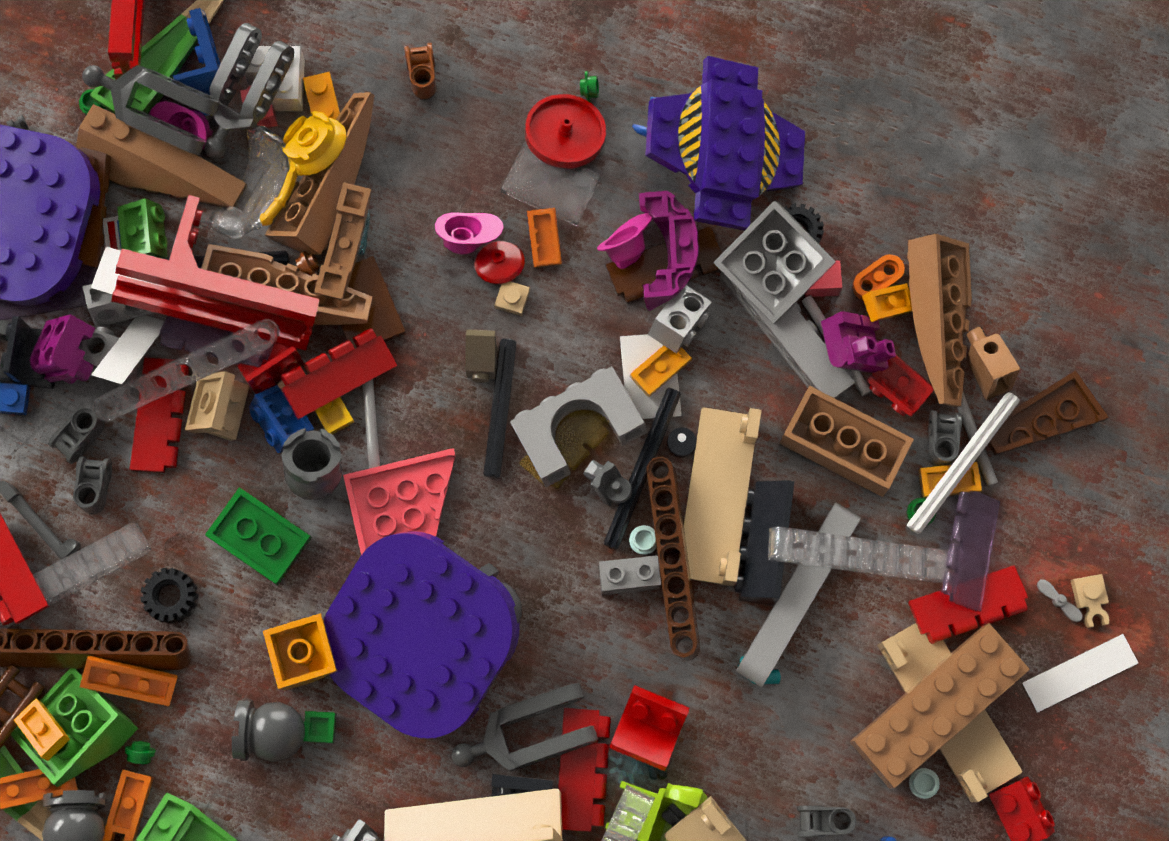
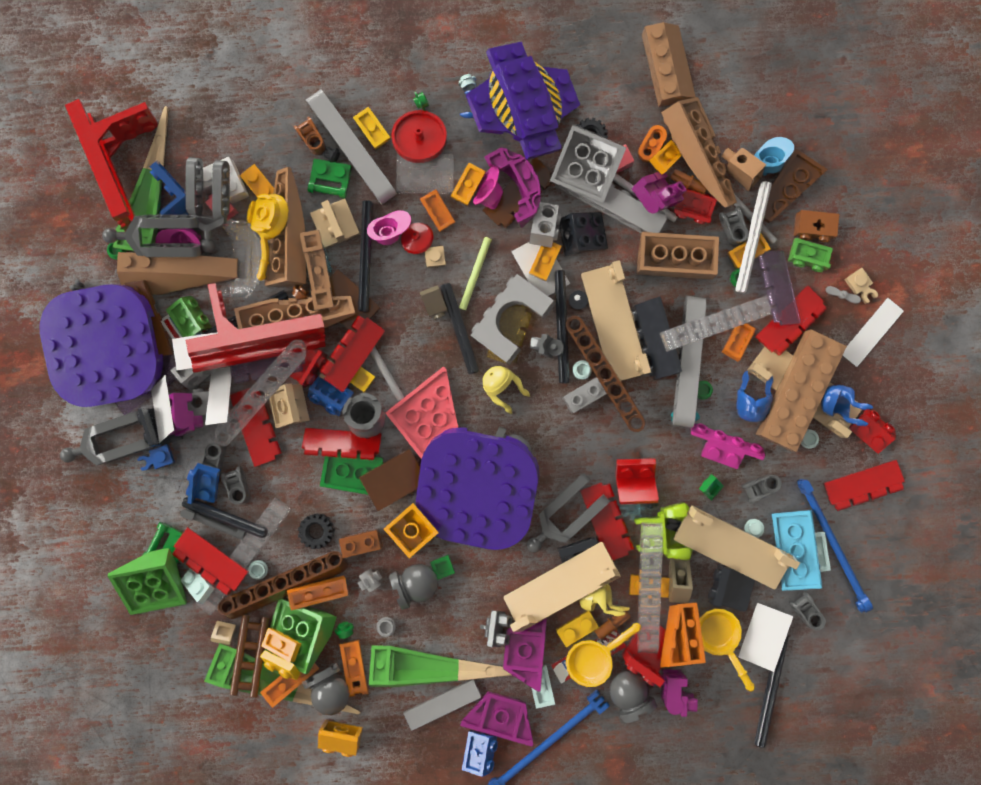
camera: 20 degrees left, 10 degrees up
none -> white sticker [151,375,174,443]
none -> black axle [182,497,268,538]
none -> blue bracket [186,463,220,504]
none -> light aqua plate [248,560,268,580]
none -> yellow plate [260,650,301,680]
none -> red windscreen [302,428,382,460]
none -> light grey beam [306,89,397,205]
none -> green plate [307,159,352,199]
none -> tan bracket [310,199,360,249]
none -> black piece [323,147,340,163]
none -> dark orange brick [338,528,383,558]
none -> yellow plate [353,107,391,150]
none -> black axle [358,200,373,312]
none -> light grey gear [358,568,382,592]
none -> reddish brown tile [359,449,420,511]
none -> light grey plate [376,617,396,637]
none -> light orange plate [451,163,486,206]
none -> light aqua plate [458,74,476,91]
none -> yellowish green piece [459,237,492,311]
none -> light yellow hair [483,366,530,414]
none -> black bracket [559,212,608,256]
none -> medium nougat slope [642,22,696,107]
none -> dark orange axle [671,169,707,194]
none -> dark pink bracket [691,423,765,469]
none -> green plate [697,381,713,400]
none -> green plate [699,474,724,501]
none -> orange plate [722,320,756,362]
none -> blue hair [736,371,773,422]
none -> dark azure piece [754,137,794,176]
none -> bright green bracket [788,238,833,273]
none -> dark orange brick [794,210,839,242]
none -> blue hair [821,385,873,426]

